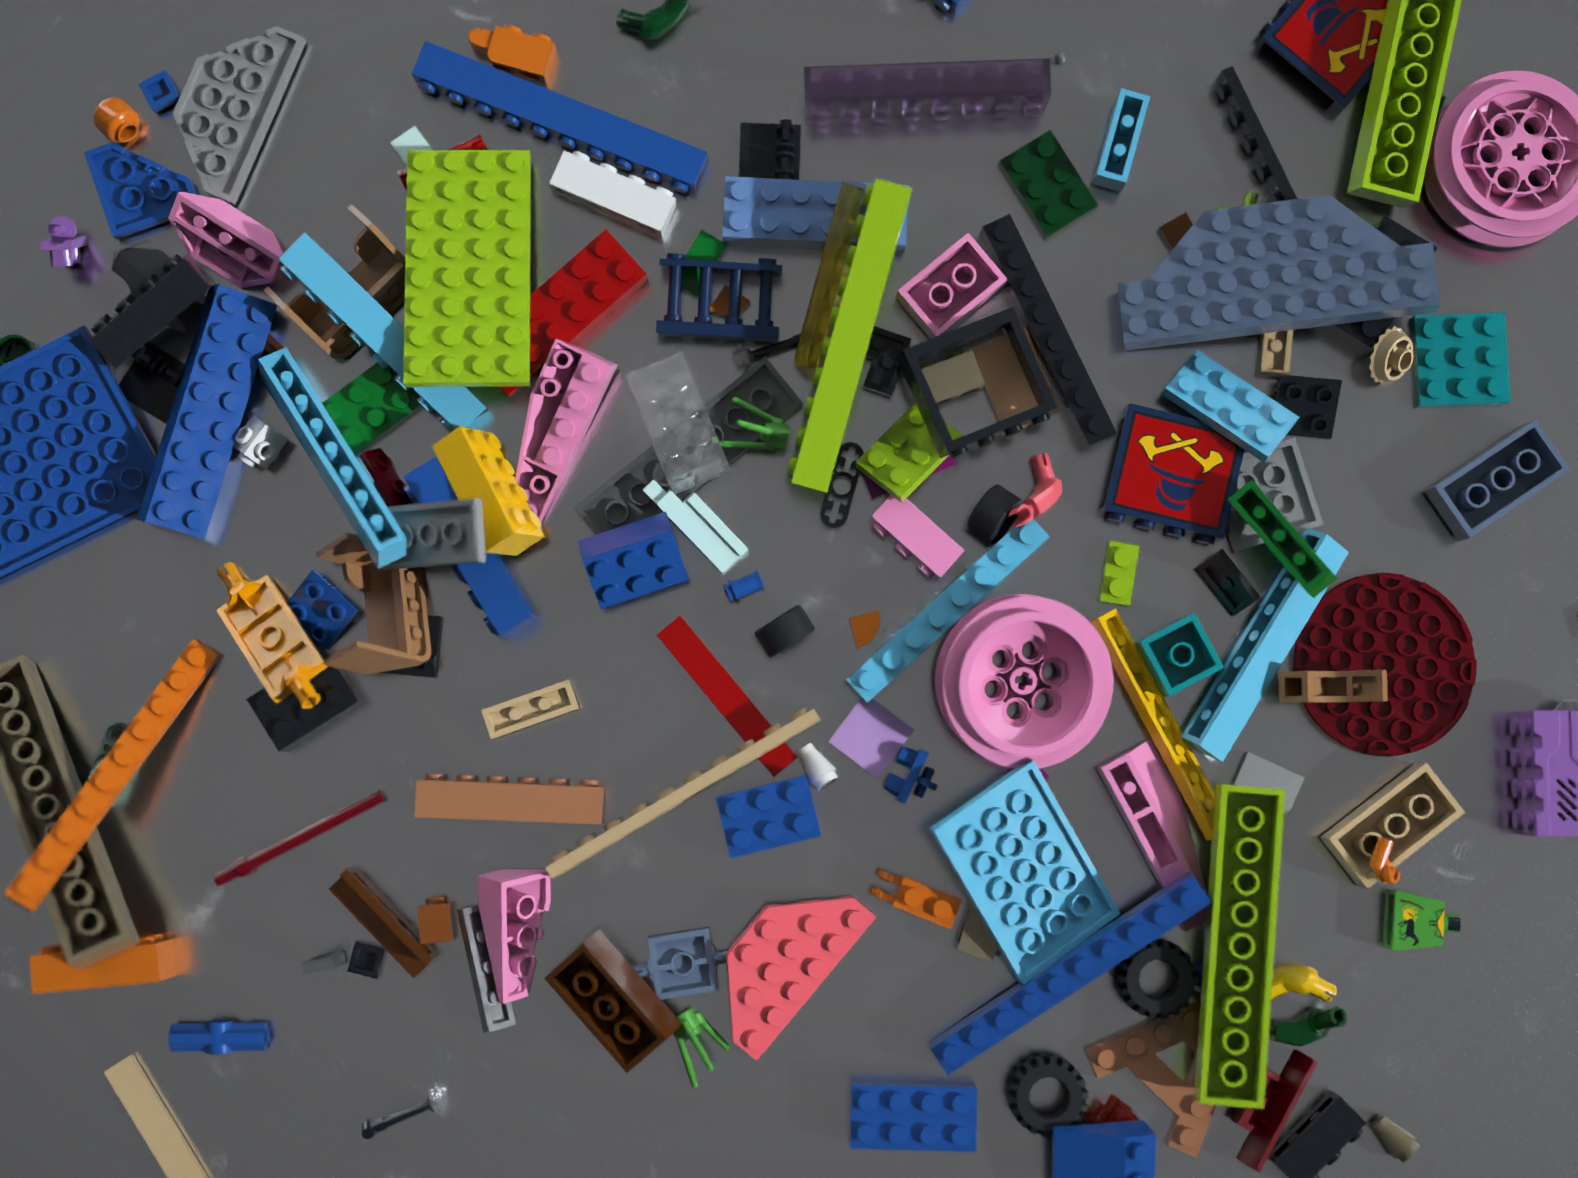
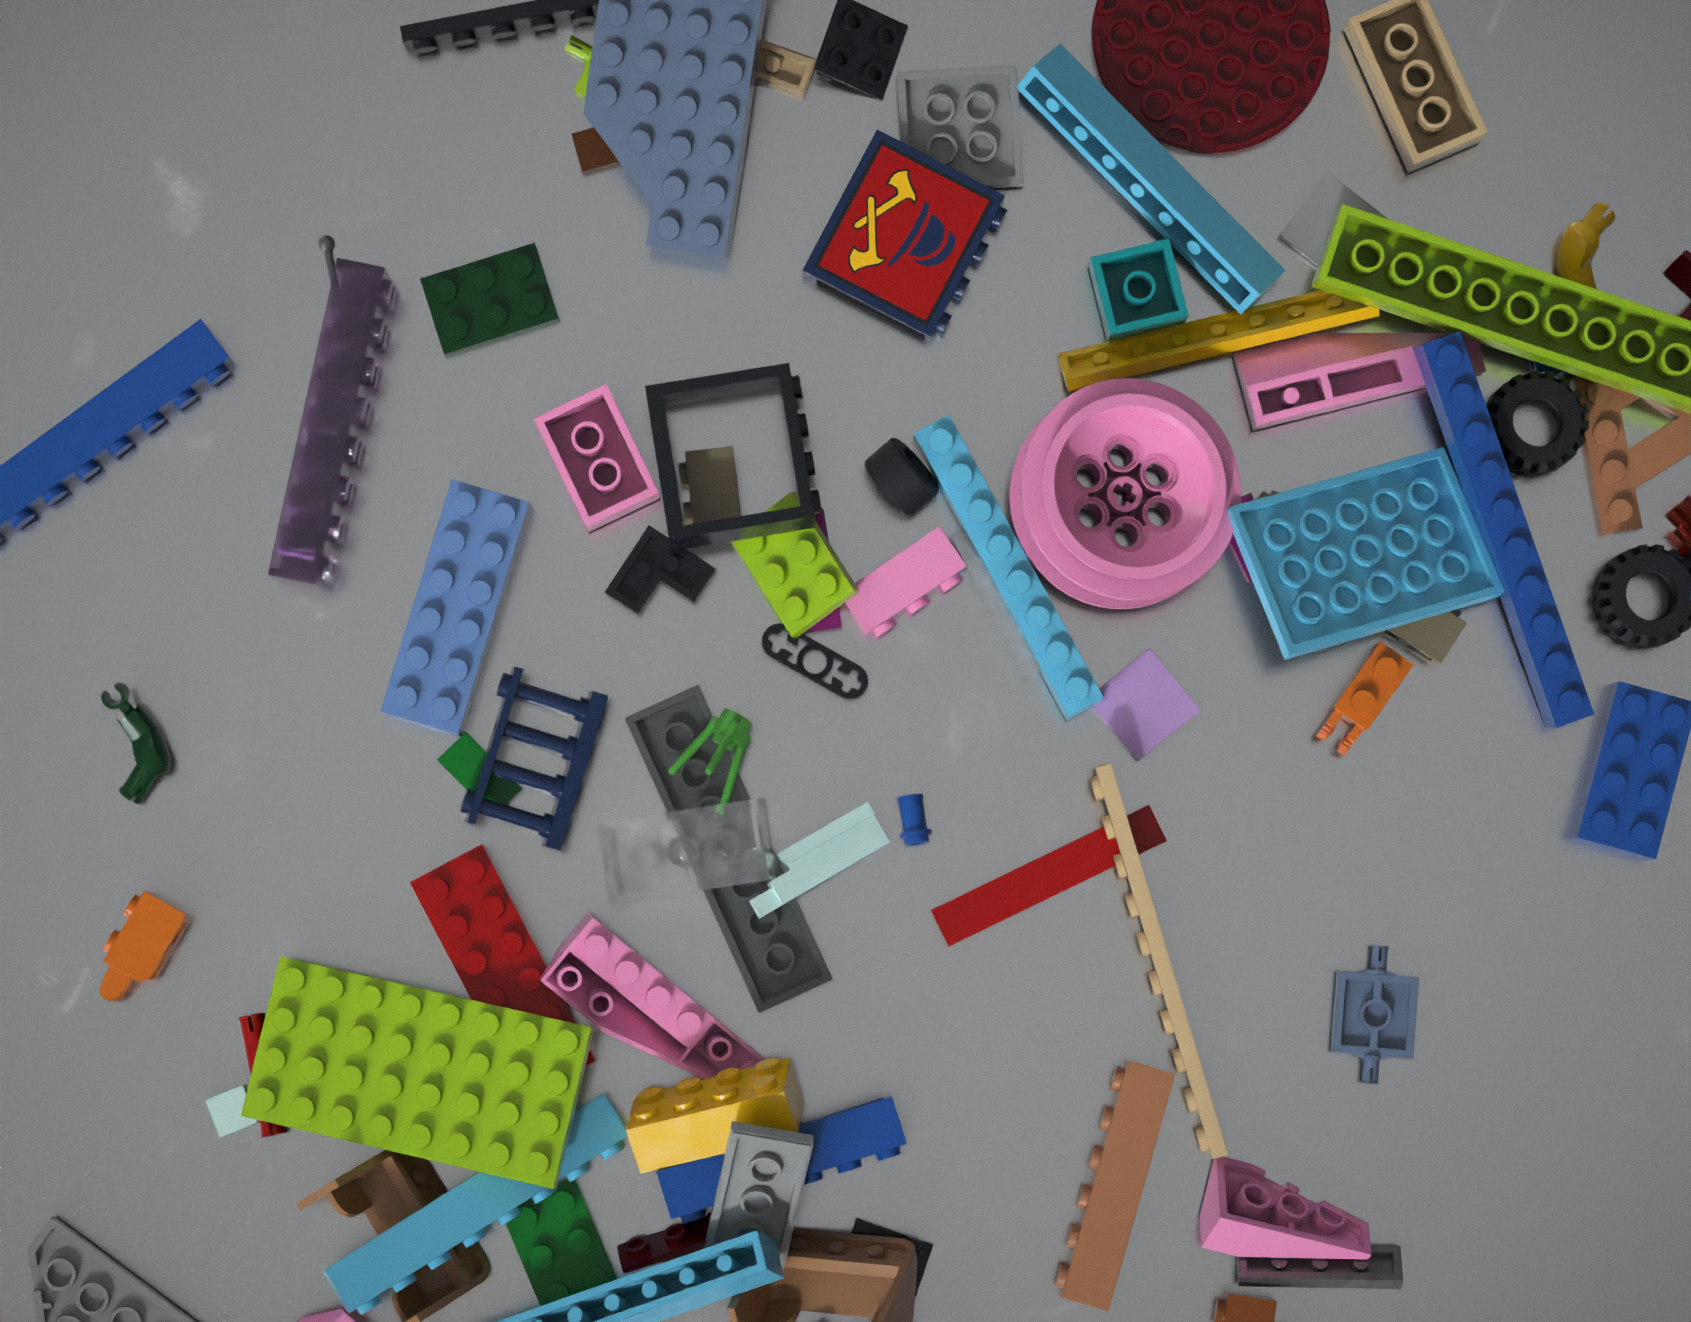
camera: 75 degrees left, 0 degrees up
blue brick [412,41,708,193] -> none
tan plate [481,679,580,739] -> none
reddish brown brick [544,930,682,1073] -> none
white brick [549,151,677,238] -> none
blue brick [578,512,689,609] -> none
bright green plant [673,1008,730,1088] -> none
orange tile [710,285,751,316] -> none
blue brick [716,775,821,858] -> none
coral plate [725,895,876,1061] -> none
piece [732,329,819,372] -> none
black hinge [739,119,801,180] -> none
black tyre [755,605,815,658] -> none
lime brick [787,178,912,493] -> none
clear yellow tile [794,182,864,369] -> none
white cone [796,743,838,791] -> none
orange tile [849,610,880,648] -> none
blue hips [883,747,938,804] -> none
light nougat tile [968,326,1060,434] -> none
black brick [979,214,1117,451] -> none
coral arm [1008,453,1062,527] -> none
medium azure brick [1092,88,1150,192] -> none
lime plate [1098,541,1140,606] -> none
medium azure plate [1162,350,1299,463] -> none
pearl dark grey plate [1196,549,1261,616] -> none
green brick [1228,479,1338,598] -> none
dark green arm [1269,1006,1347,1047] -> none
medium nougat arch [1278,670,1388,703] -> none
orange arm [1370,837,1400,884] -> none
bright green torso [1385,889,1461,951] -> none

